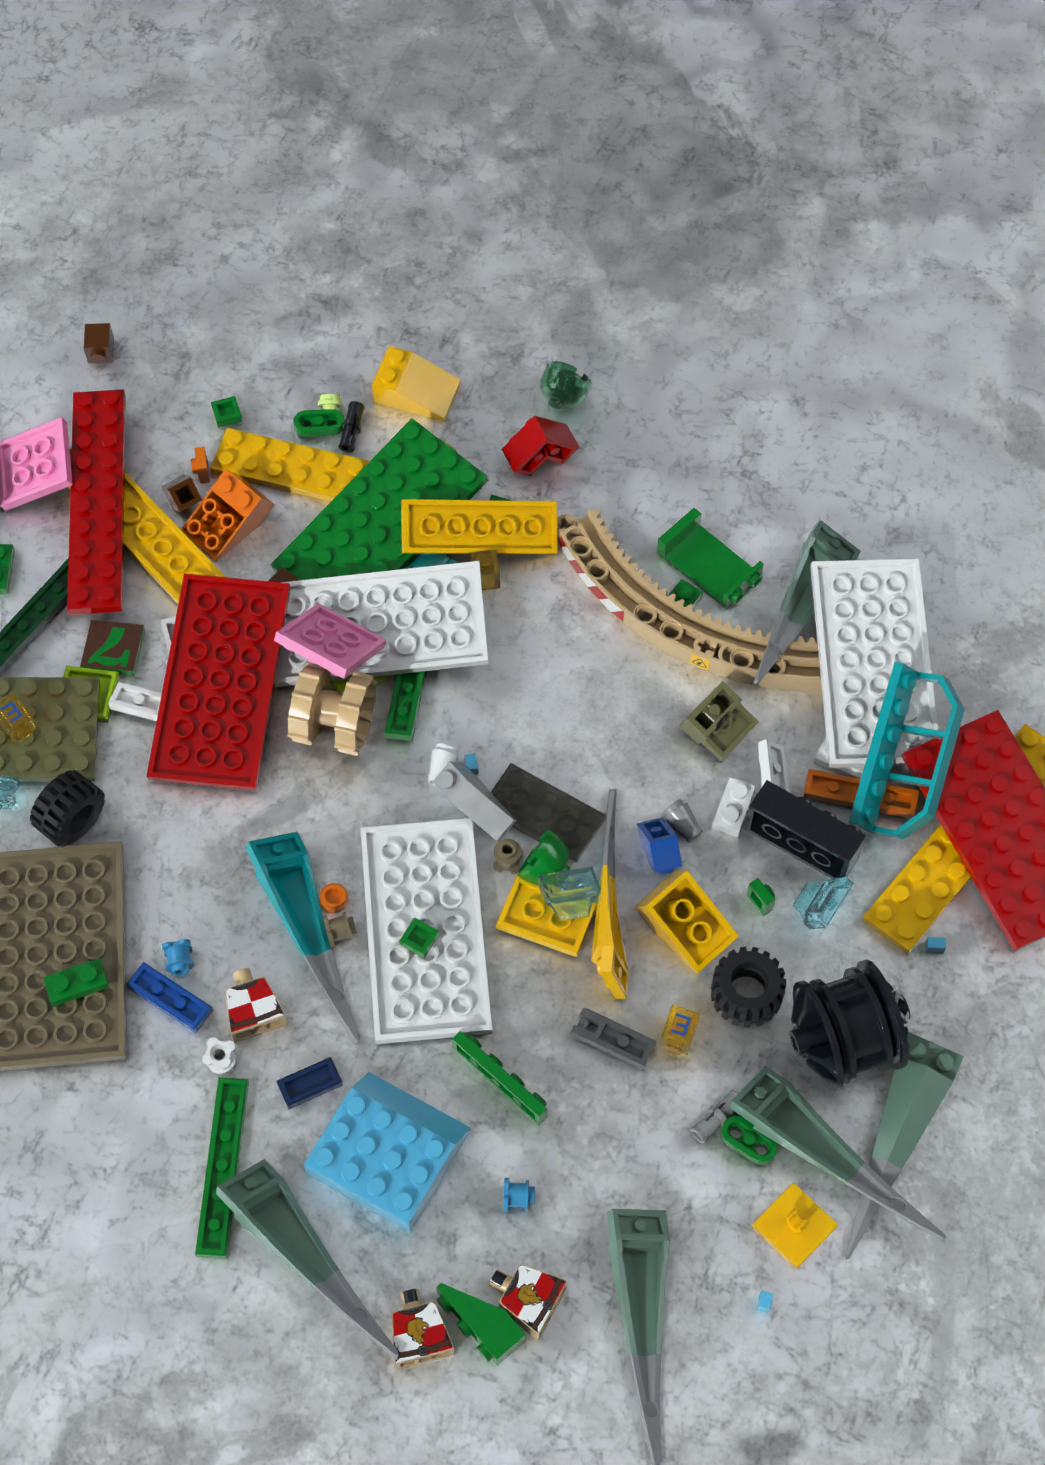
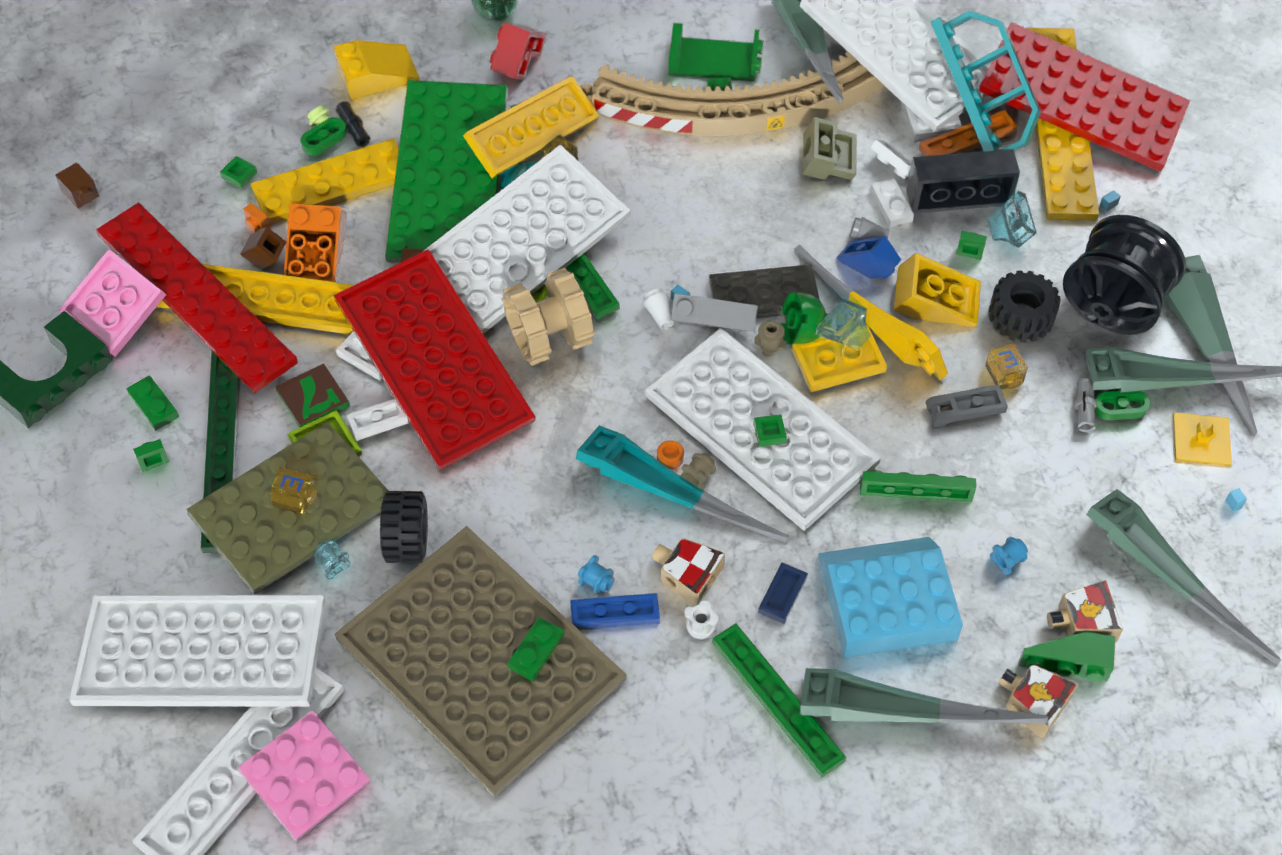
camera: 40 degrees left, 5 degrees down
bright pink plate [274,603,386,679] -> none

